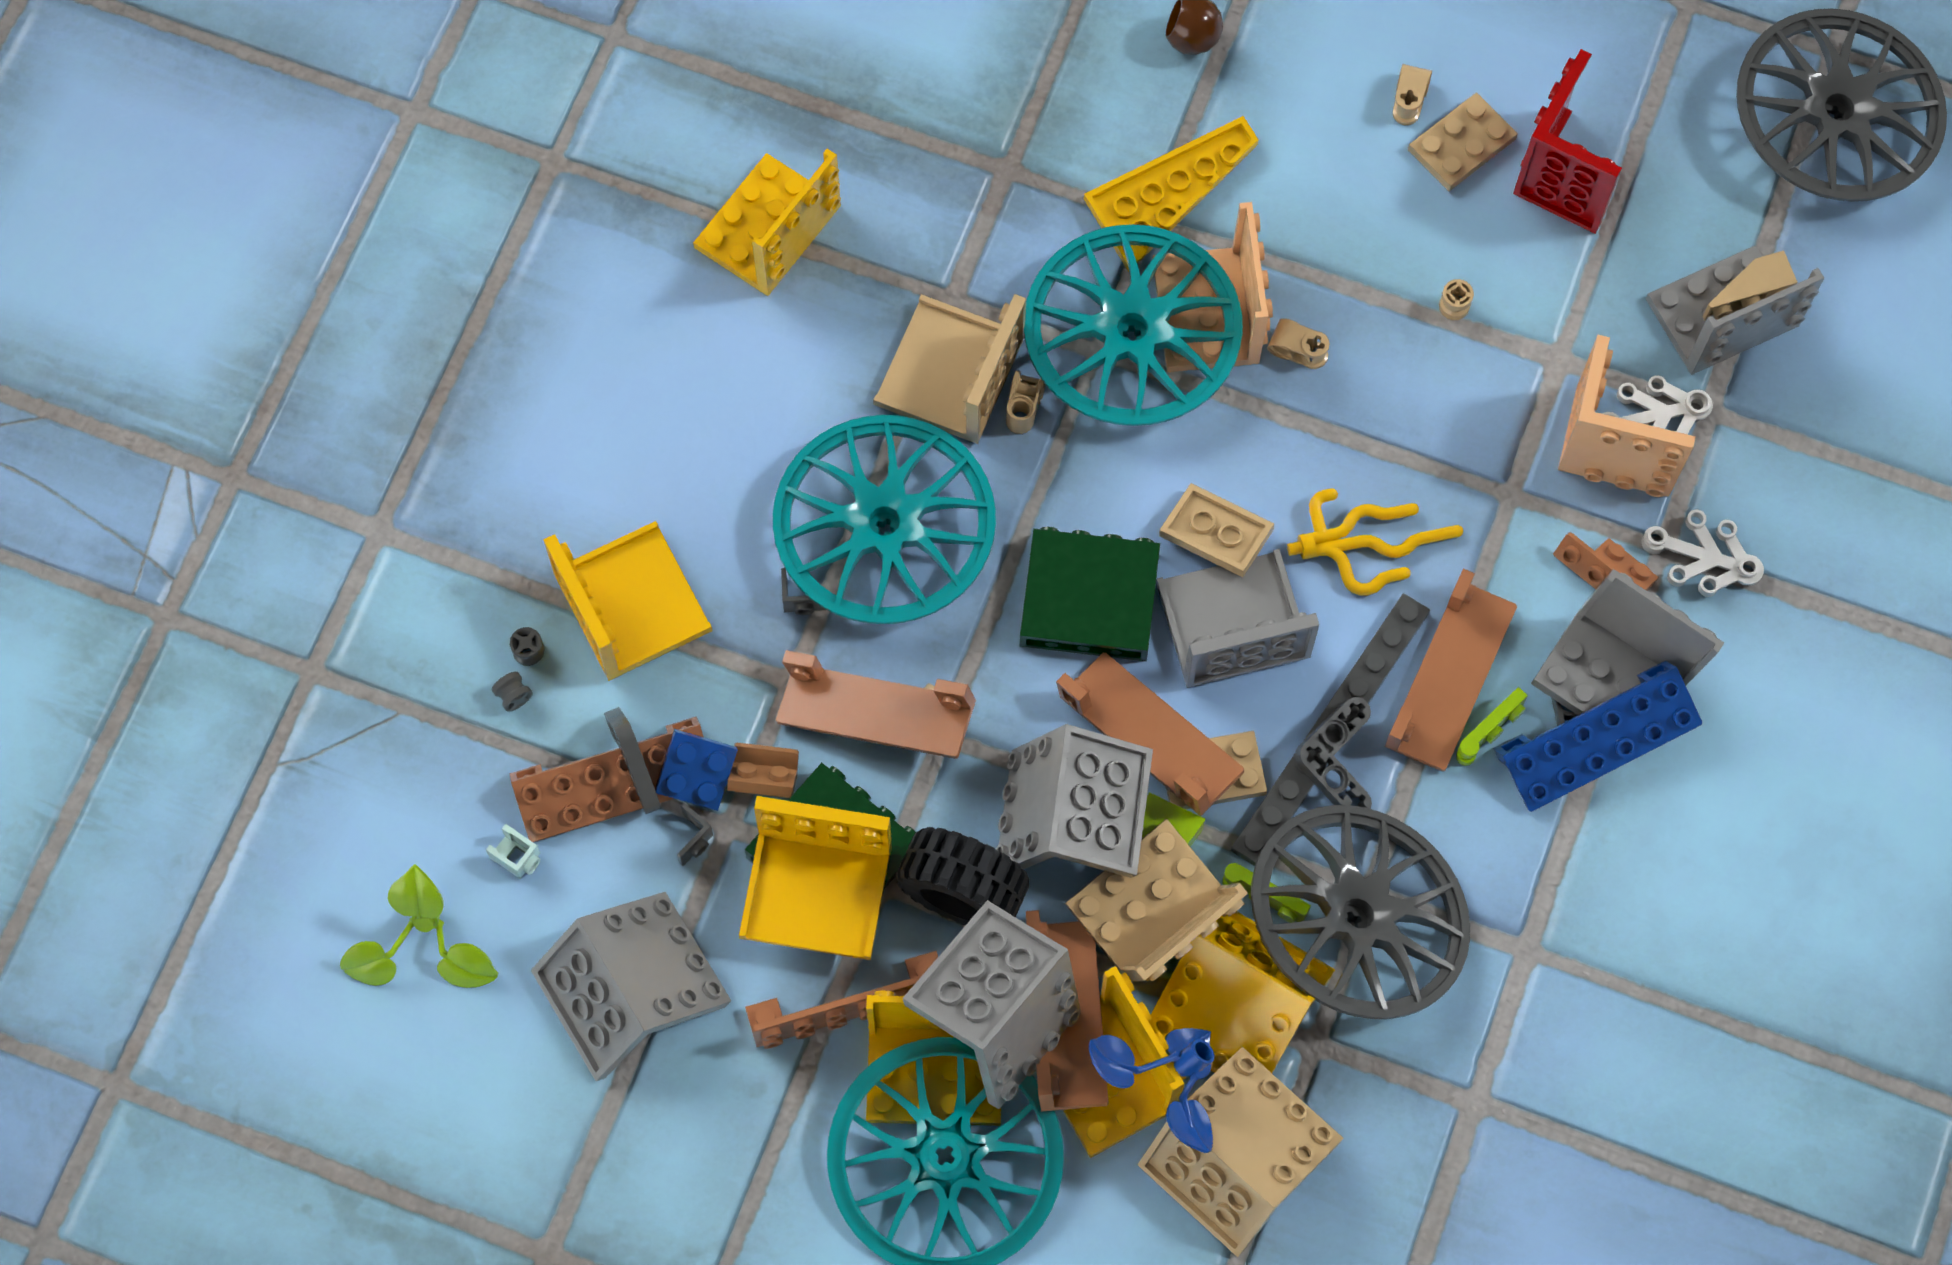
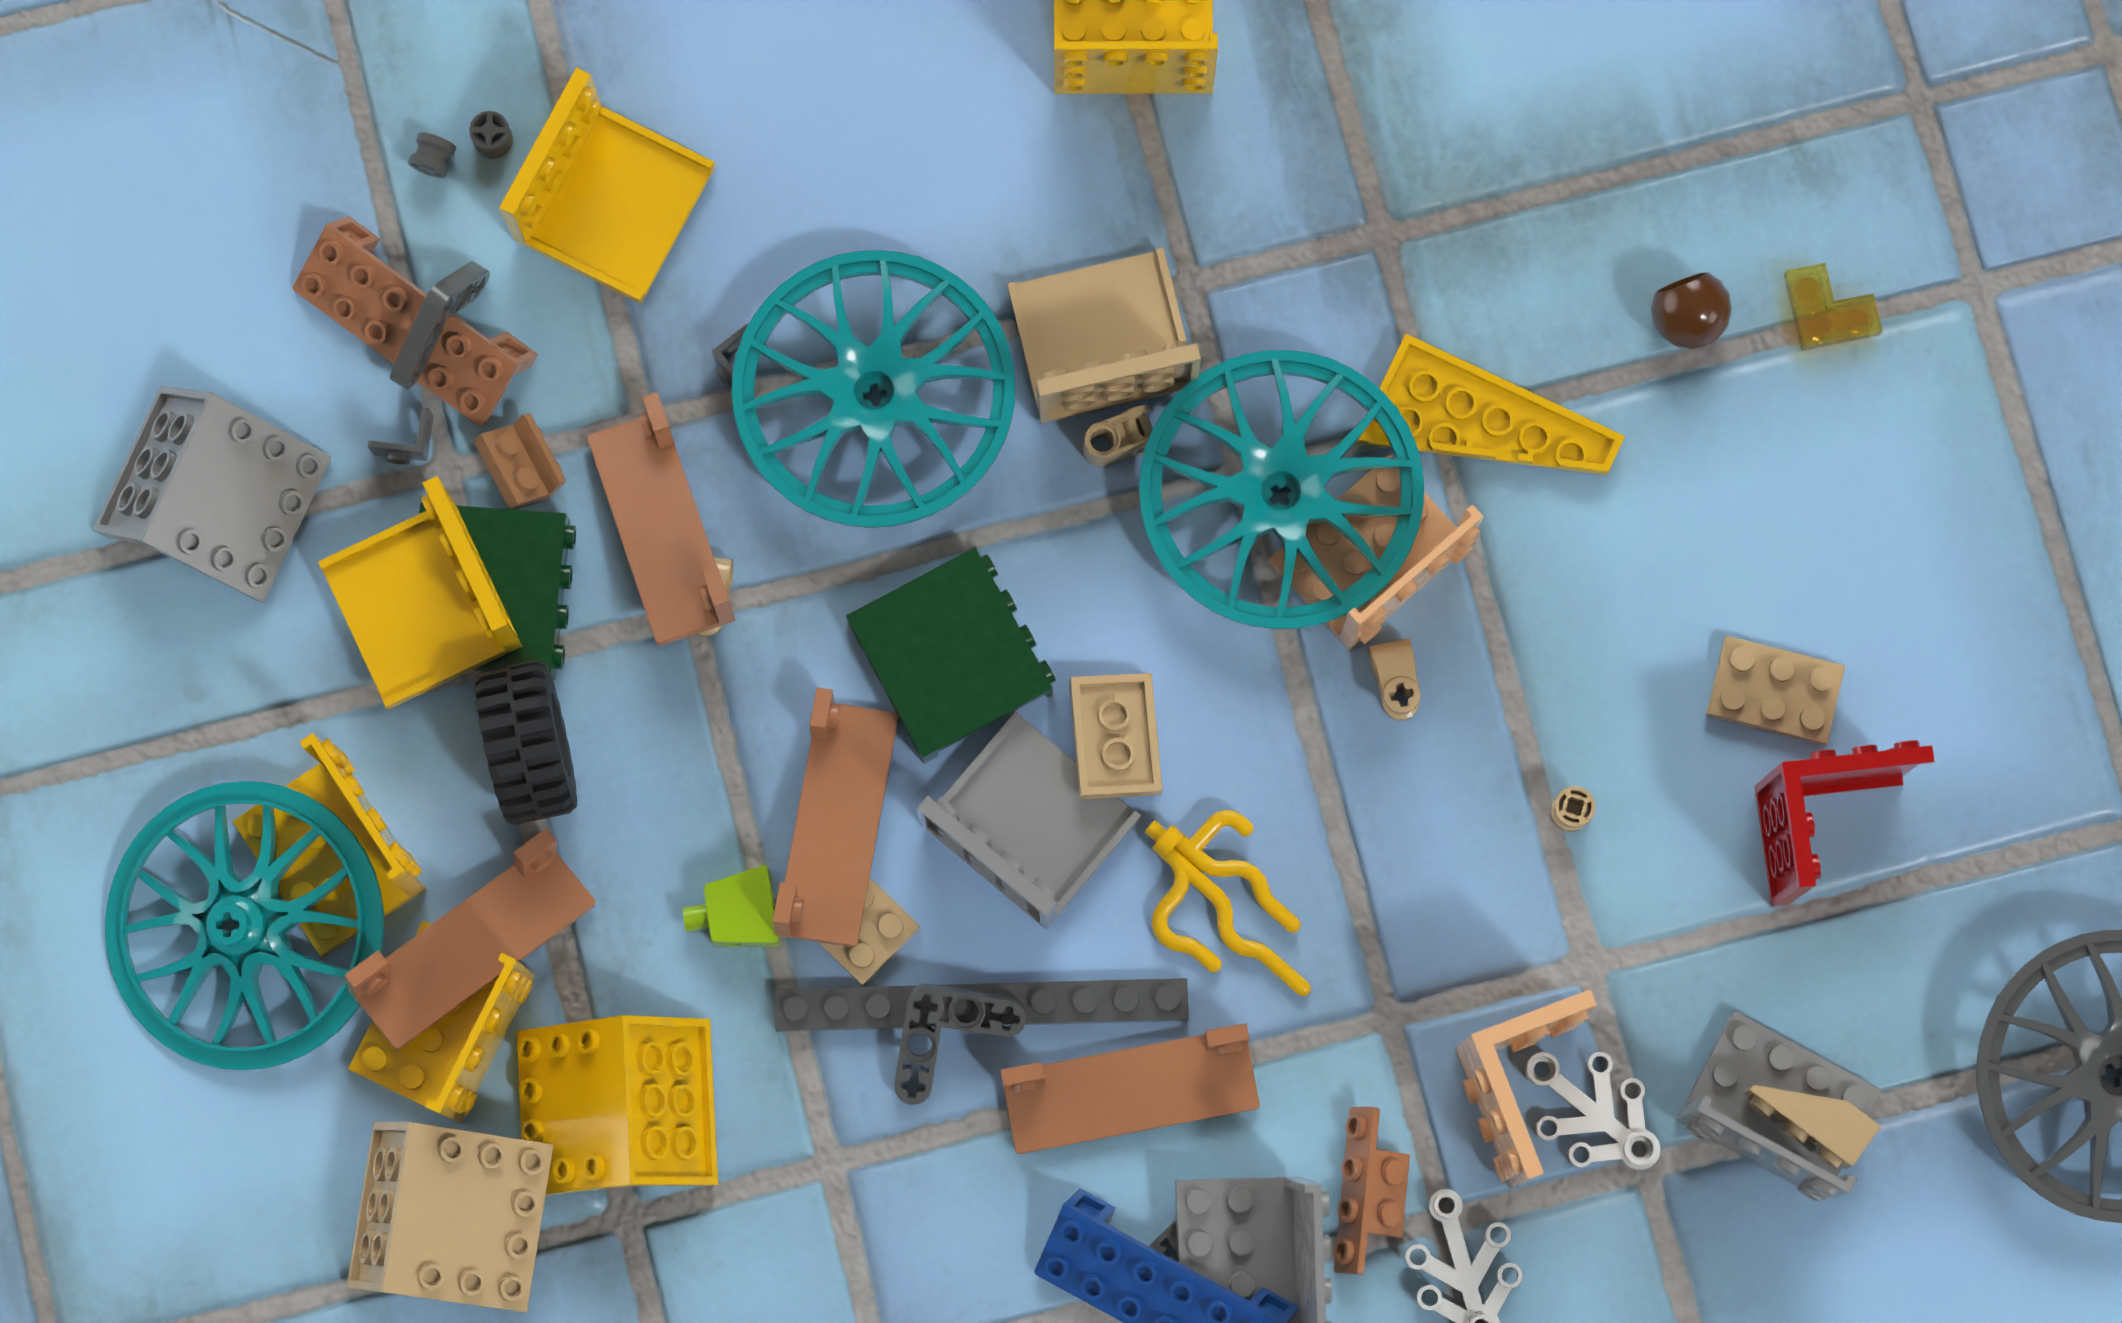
camera: 55 degrees right, 10 degrees up
lime plant [340,864,499,988] -> none
light aqua window [486,824,541,879] -> none
blue plate [655,729,738,811] -> none
nougat bracket [745,951,938,1049] -> none
light grey bracket [902,900,1081,1109] -> none
light grey bracket [995,724,1153,878] -> none
tan bracket [1064,819,1248,982] -> none
blue plant [1089,1028,1214,1153] -> none
lime plate [1222,863,1311,923] -> none
dark grey wheel [1251,805,1470,1019] -> none
tan piece [1393,64,1432,125] -> none
lime plate [1456,687,1528,766] -> none

